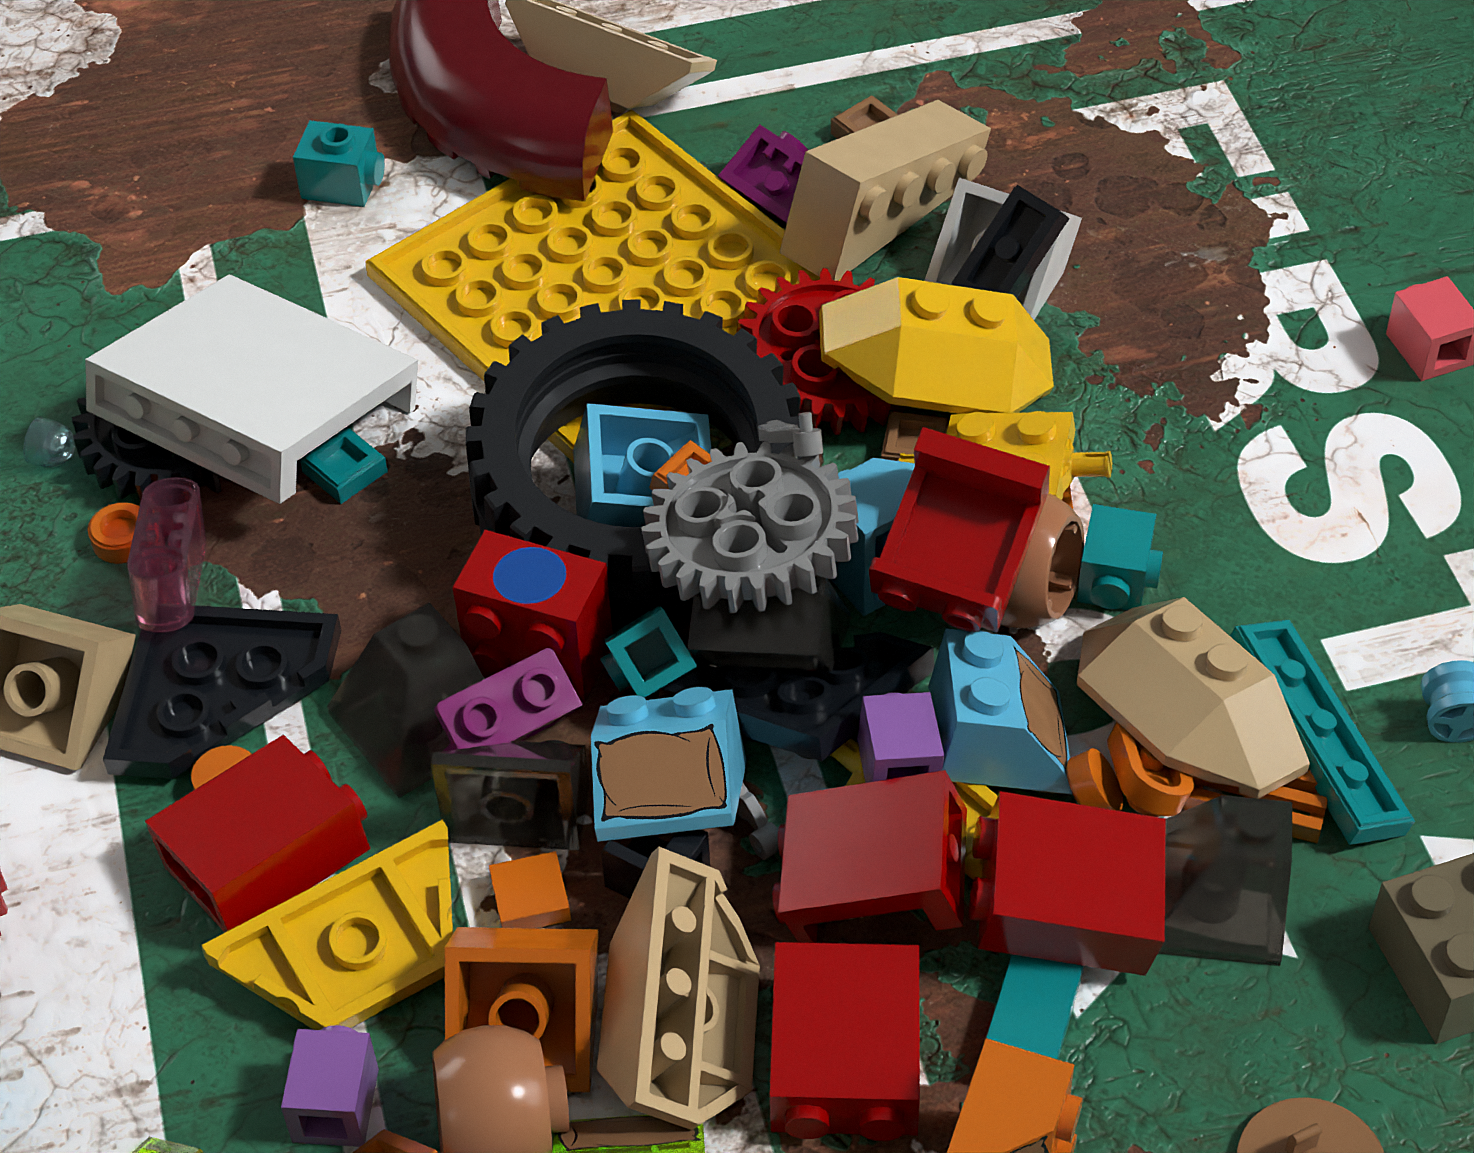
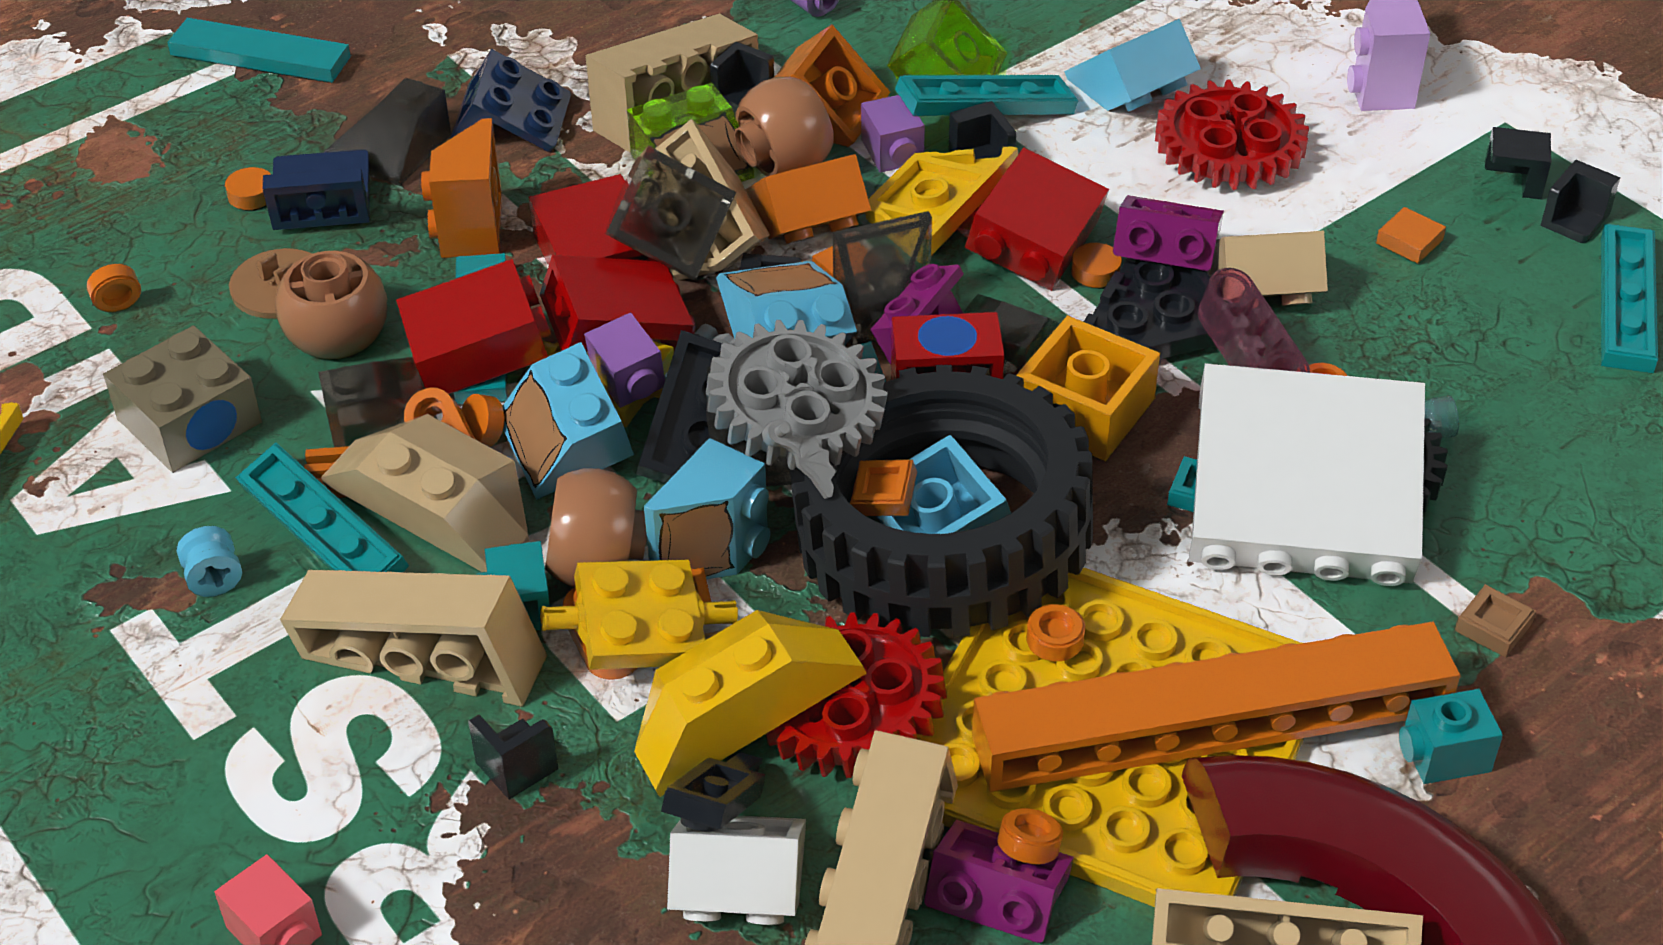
camera: 155 degrees right, 5 degrees down
red panel [869,427,1050,632] -> none
none -> nougat wheel [275,250,387,360]
none -> tan wedge [280,570,547,707]
none -> black panel [468,714,558,800]
none -> clear smoke slope [605,145,736,280]
none -> teal tile [895,75,1079,116]
none -> black panel [948,101,1017,159]
none -> orange brick [972,621,1461,792]
none -> orange tile [998,808,1063,864]
none -> light orange brick [1016,315,1160,461]
none -> magenta bracket [1113,195,1224,271]
none -> medium nougat tile [1455,584,1536,658]

